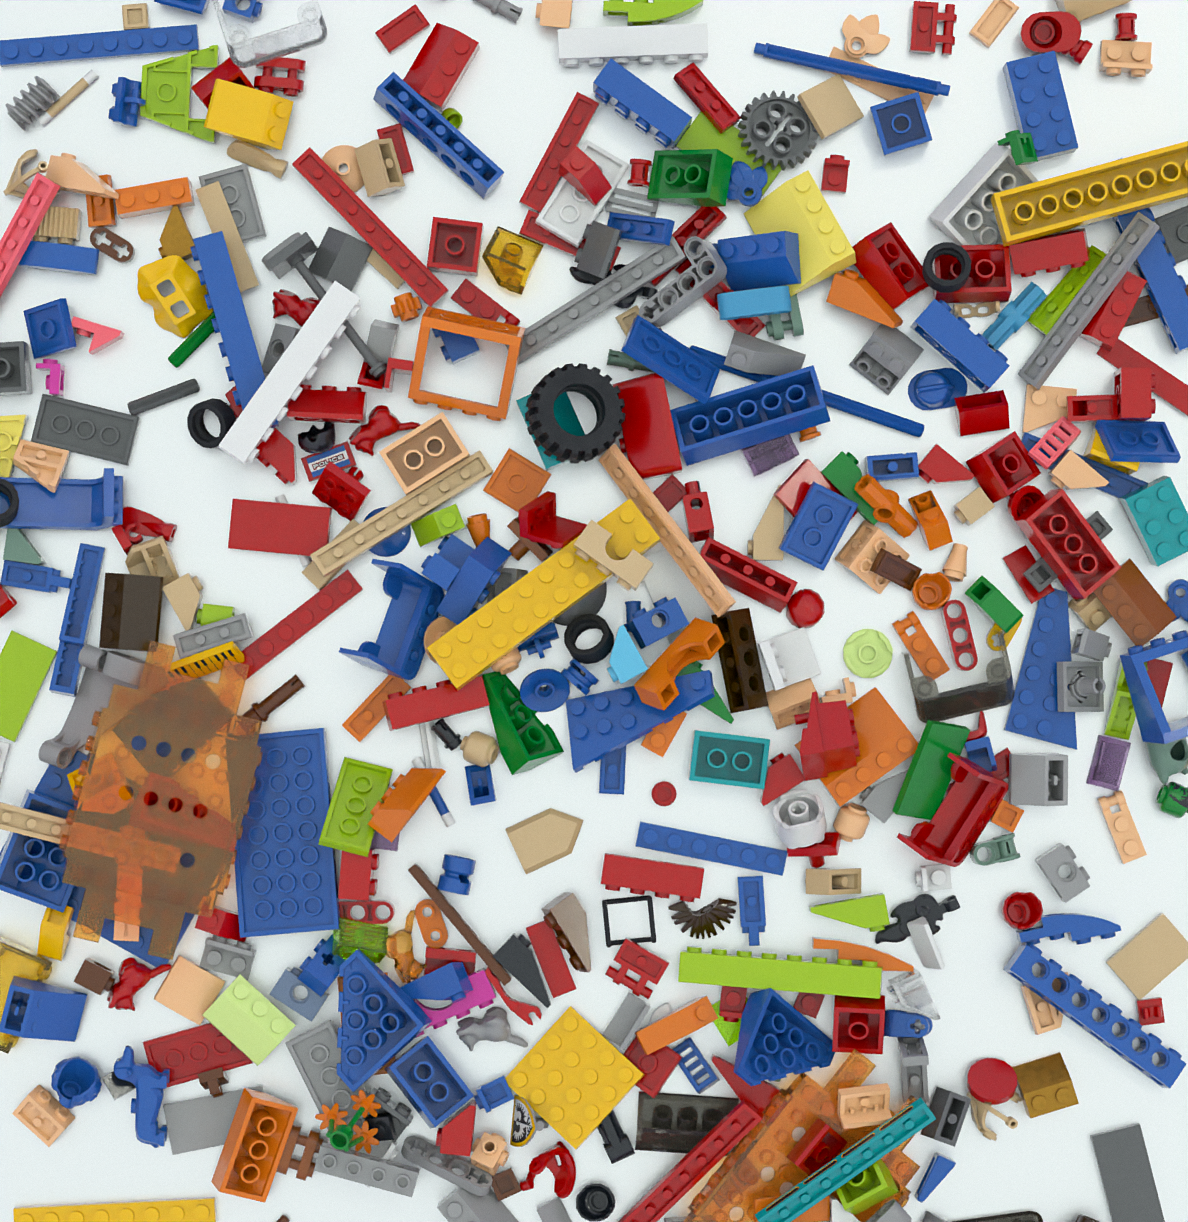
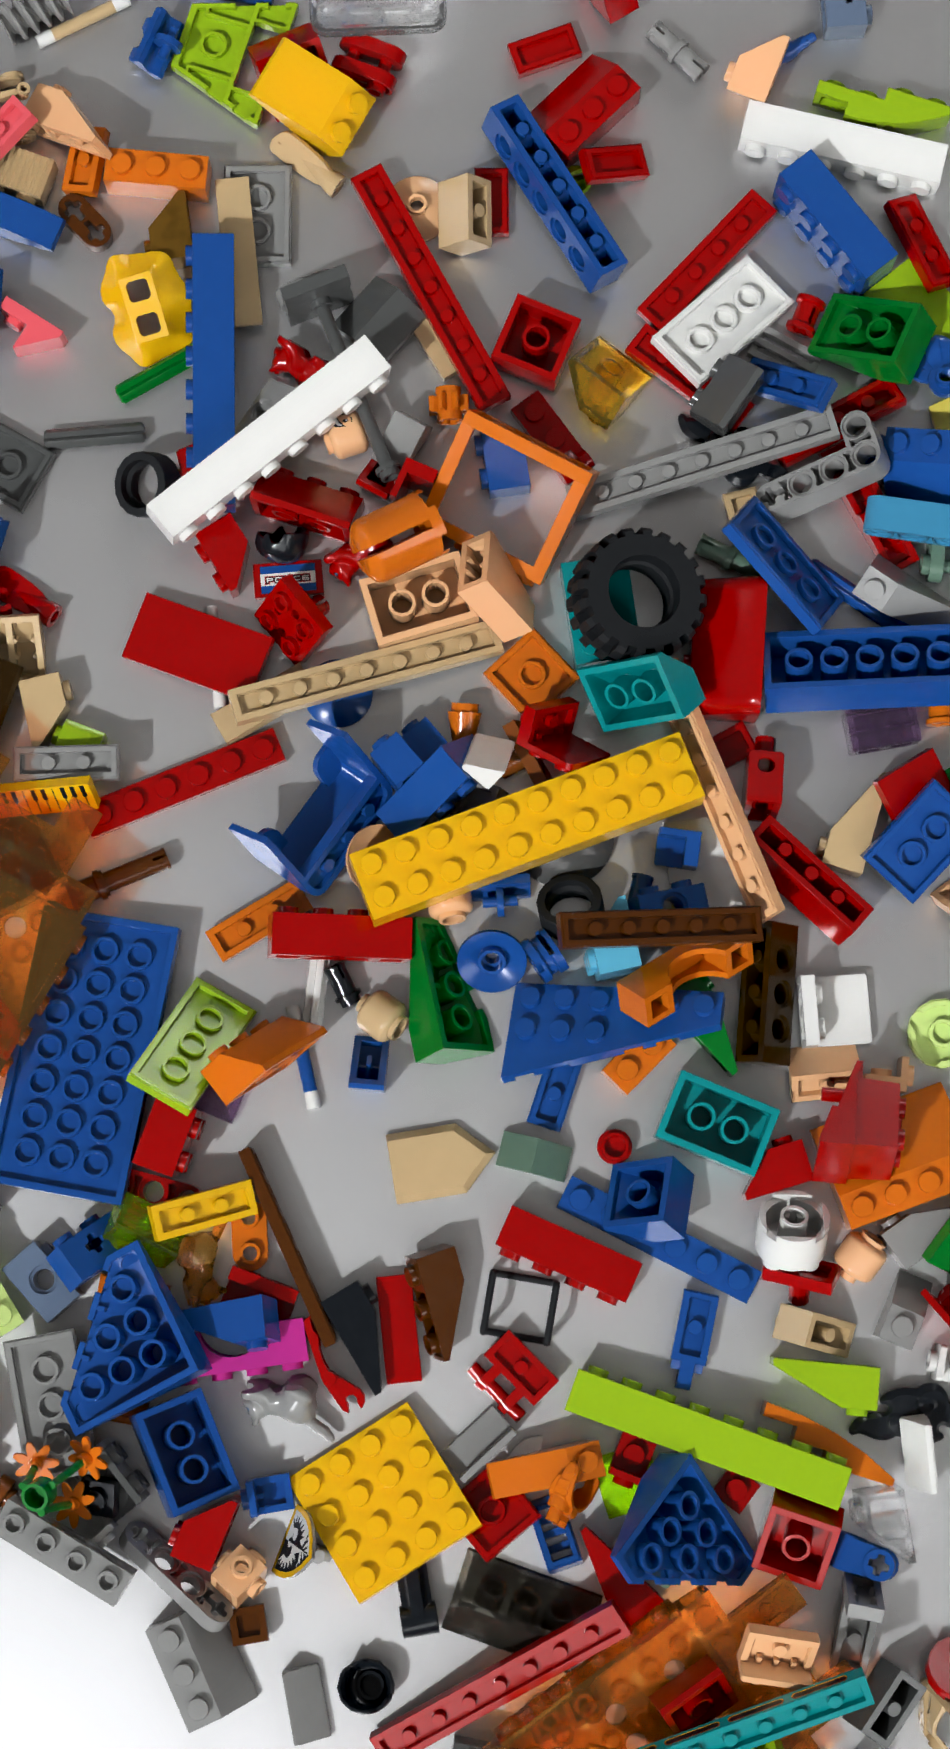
camera: 20 degrees right, 5 degrees down
lime slope [411,504,466,547] -> none
blue wheel [437,854,476,895] -> none
red helmet [520,1141,576,1199] -> none
red slope [558,147,612,206] -> none
tan arch [574,520,654,591] -> none
dark brown hair [668,898,737,939] -> none
red hair [785,589,825,629] -> none
none -> yellow plate [147,1179,259,1242]
none -> light nougat head [322,411,369,459]
none -> orange cylinder [349,489,450,582]
none -> light nougat slope [457,530,535,643]
none -> white slope [462,733,515,790]
none -> sand green slope [496,1131,572,1182]
none -> orange helmet [545,1461,600,1529]
none -> reddish brown tile [555,906,764,950]
none -> teal slope [576,652,706,732]
none -> red tile [578,144,650,185]
none -> blue slope [603,1156,695,1242]
none -> blue panel [654,827,702,871]
none -> light grey slope [873,1269,933,1351]

